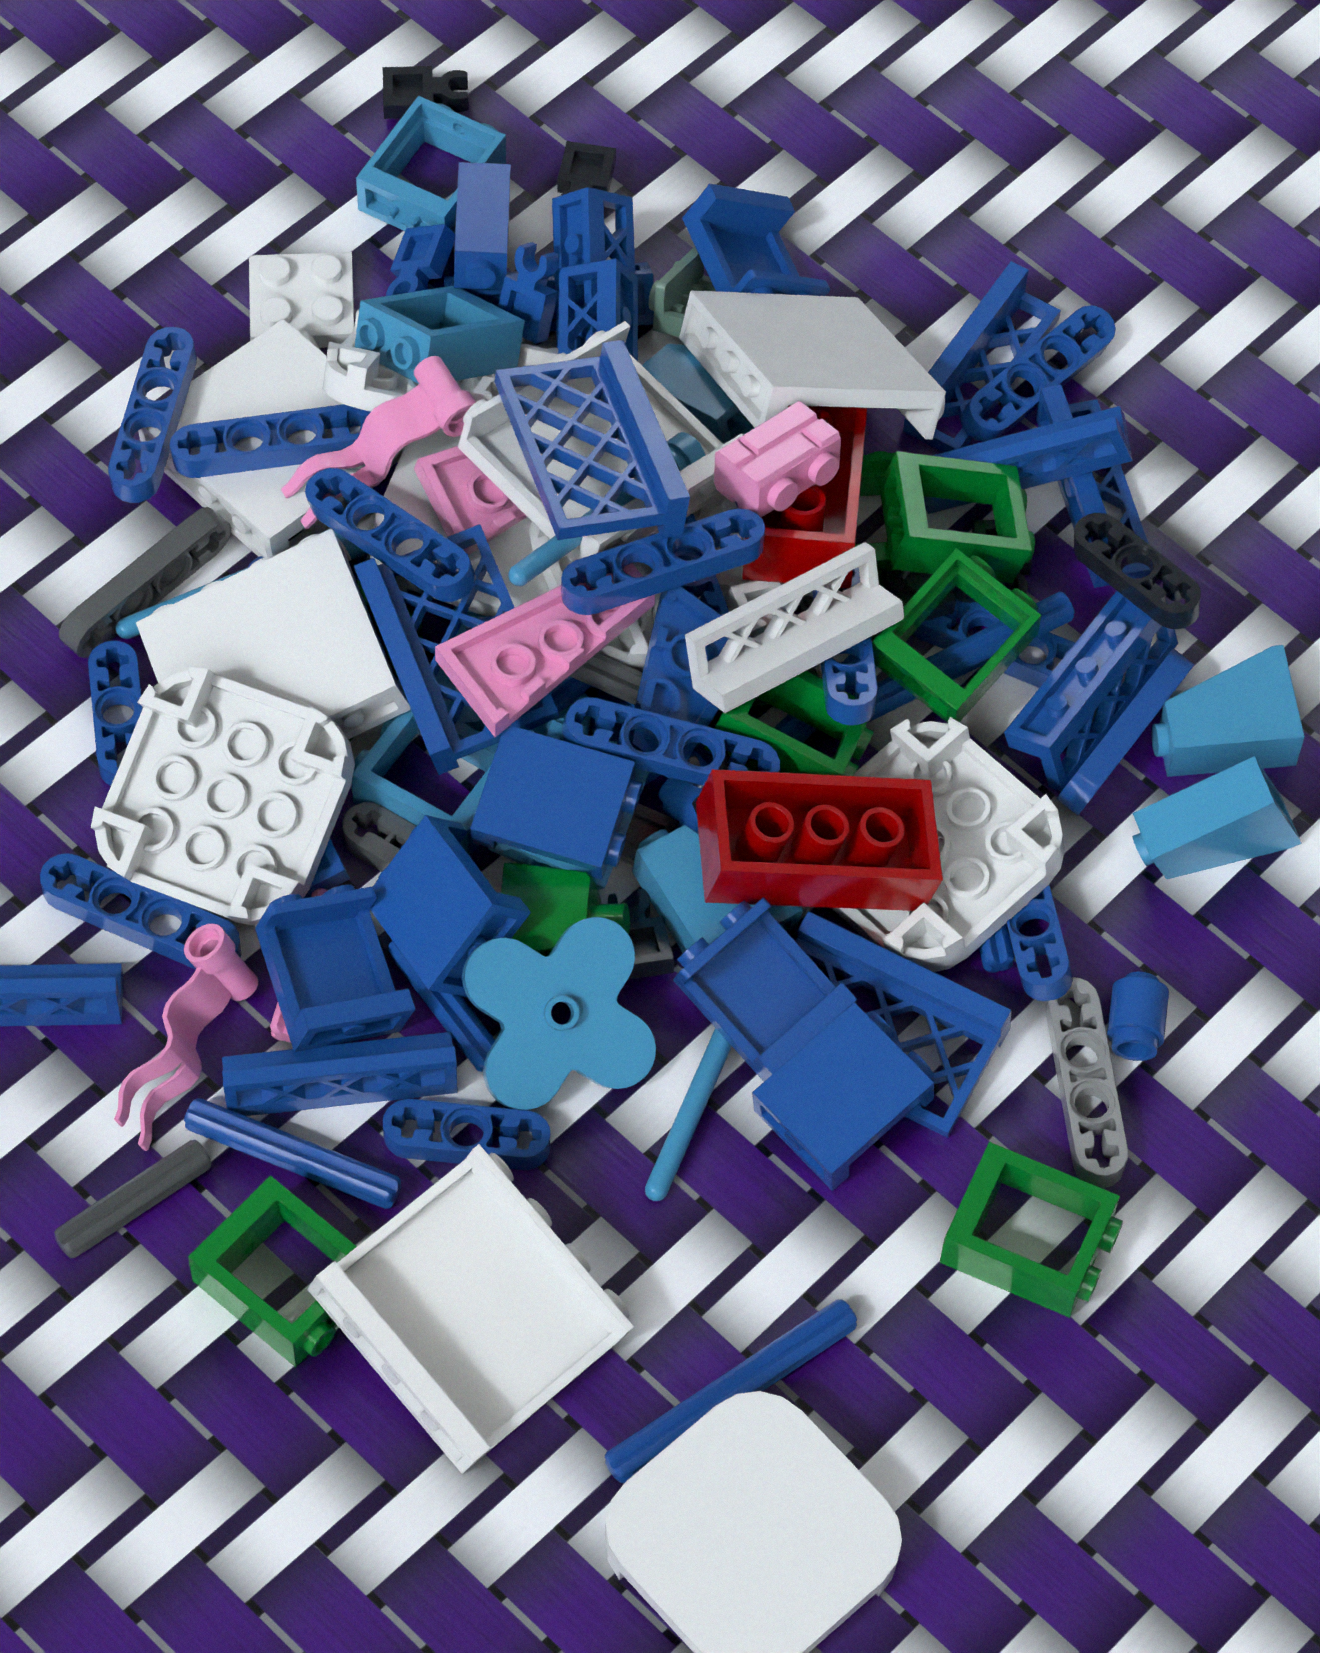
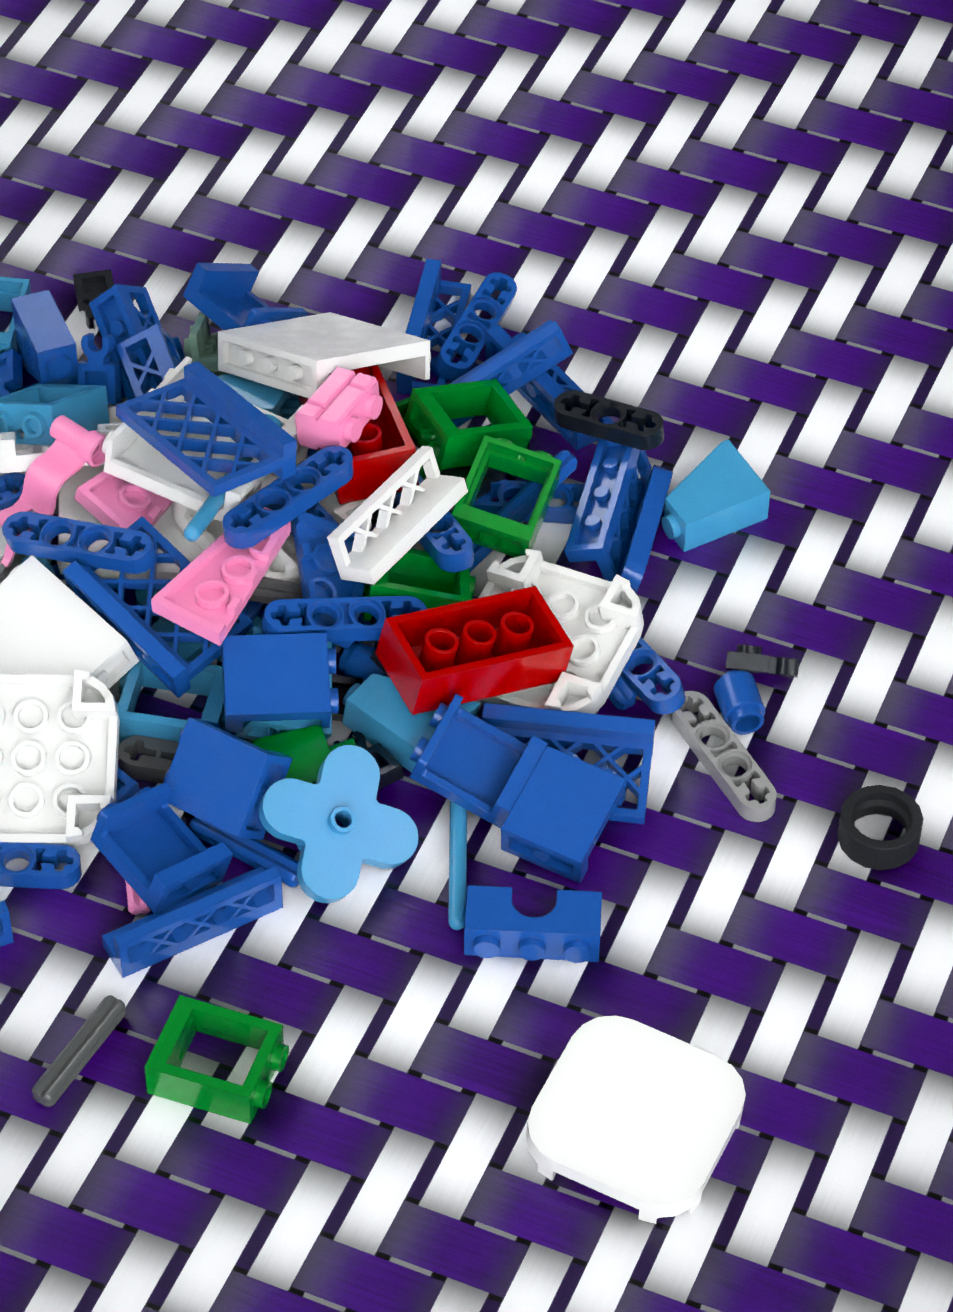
camera: 20 degrees left, 10 degrees down
bright pink flag [114,924,258,1151] -> none
blue axle [184,1098,401,1209] -> none
white panel [307,1144,634,1474] -> none
blue beam [383,1099,550,1170] -> none
blue axle [605,1299,857,1483] -> none
green window [940,1142,1123,1318] -> none
dark azure slope [1132,756,1302,879] -> none
none -> blue arch [464,885,602,963]
none -> black plate [726,644,800,678]
none -> black tyre [837,785,924,870]

